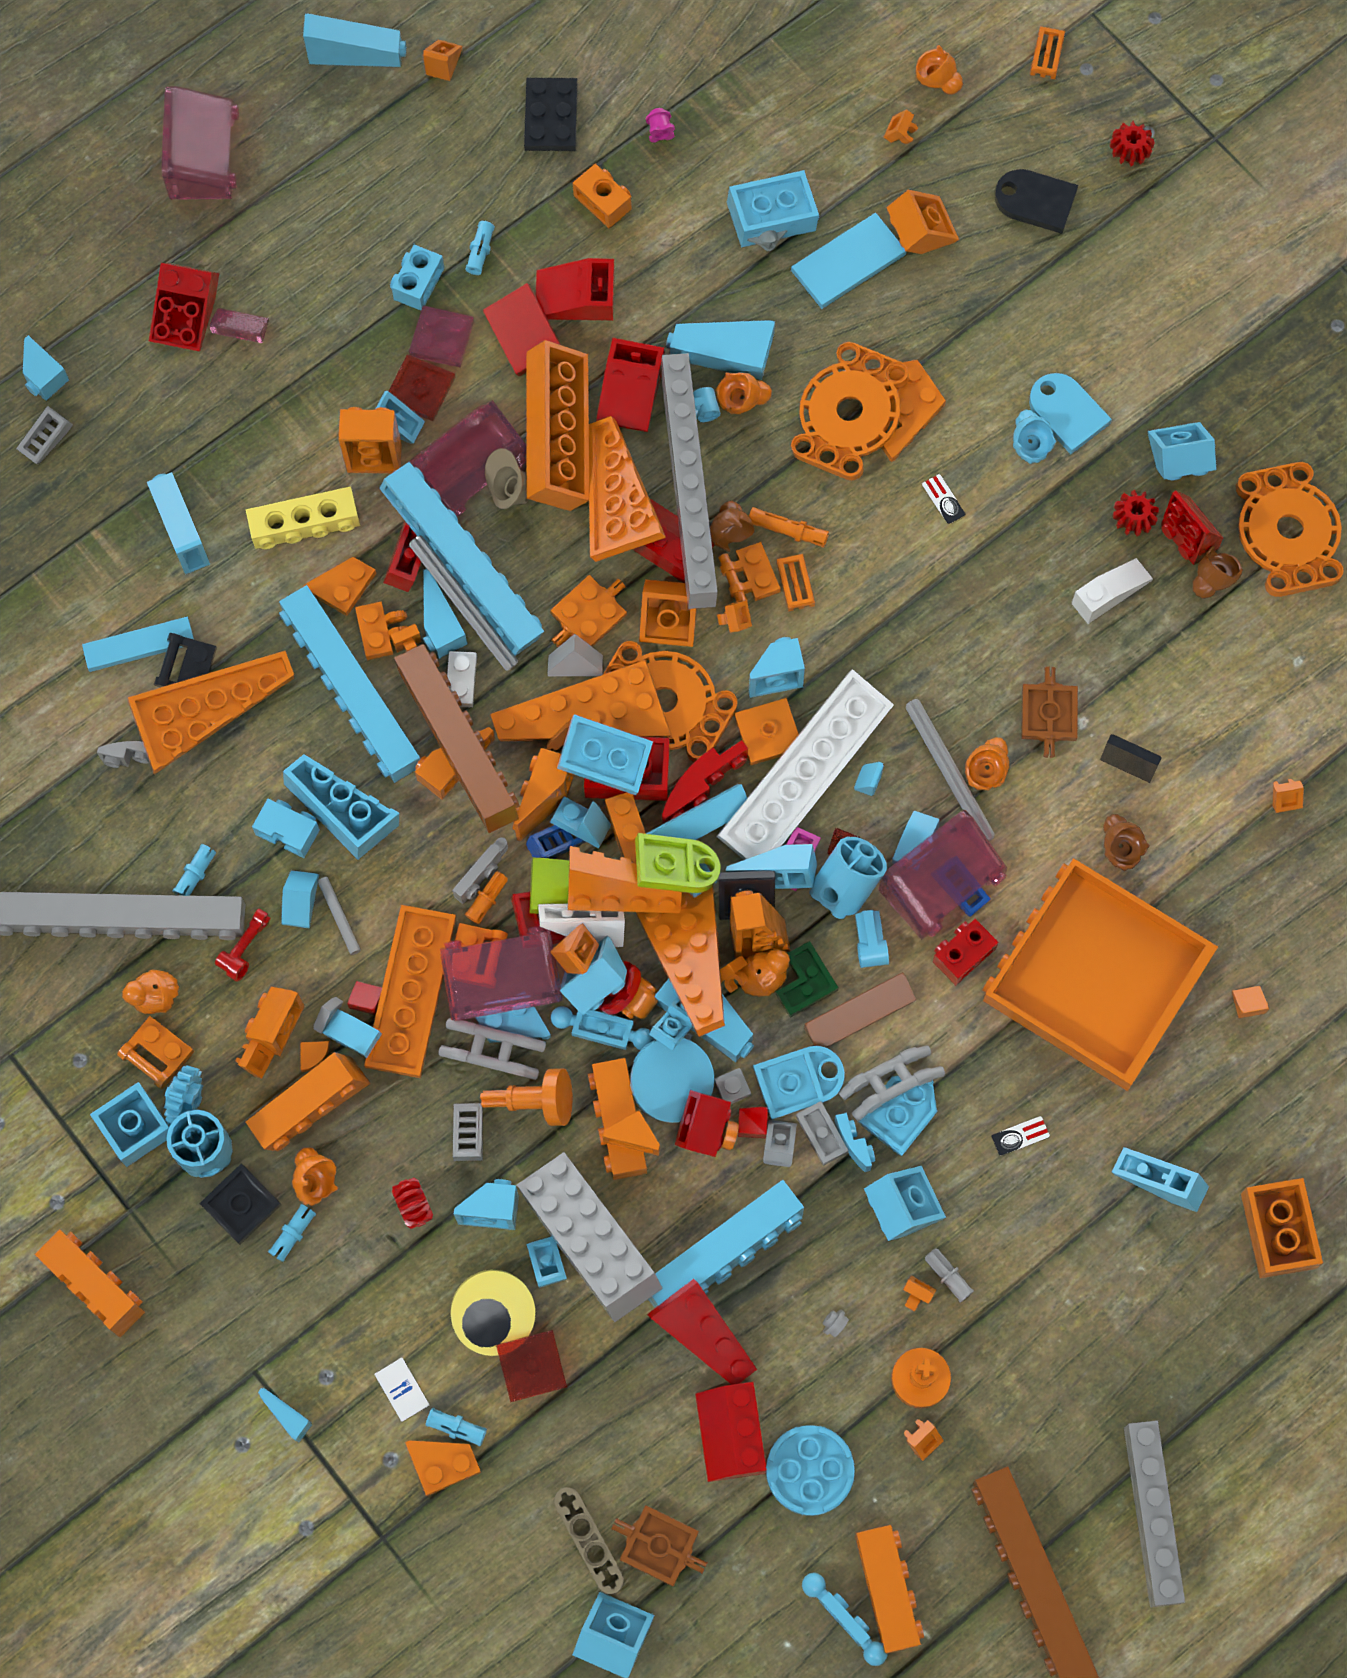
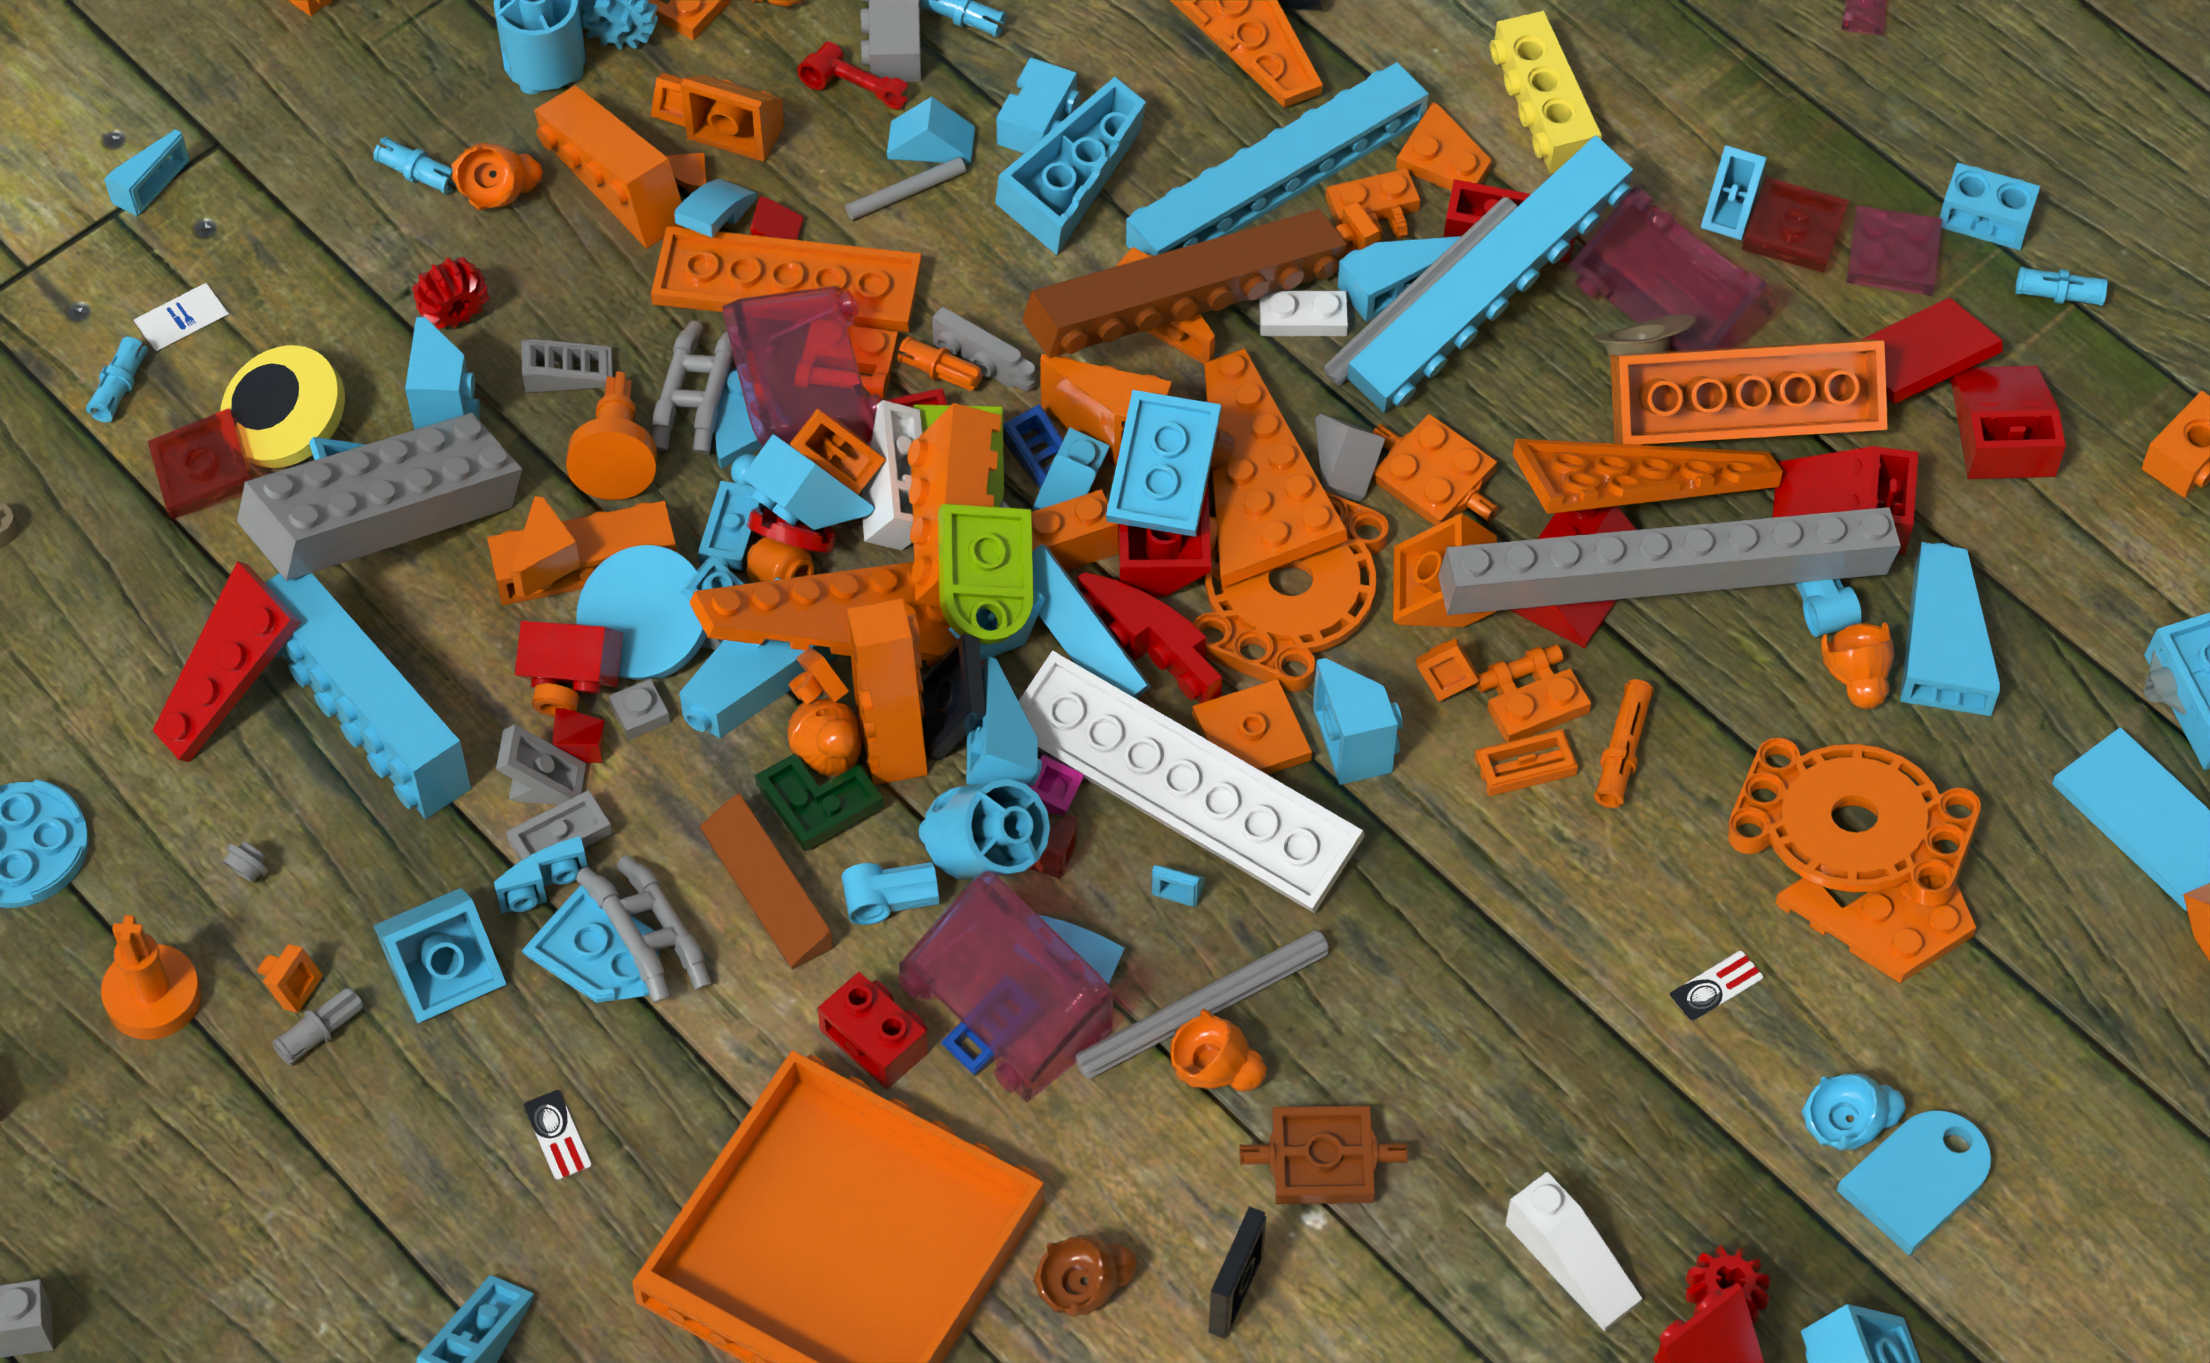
camera: 85 degrees right, 15 degrees down
black plate [199,1163,282,1245] -> none
light grey tile [313,997,343,1034] -> none
orange brick [339,407,402,473] -> none
orange wing [405,1440,481,1496] -> none
red slope [695,1382,767,1482] -> none
dark orange piece [710,500,755,552] -> none
medium azure tile [753,1046,845,1120] -> none
orange tile [904,1419,943,1461] -> none

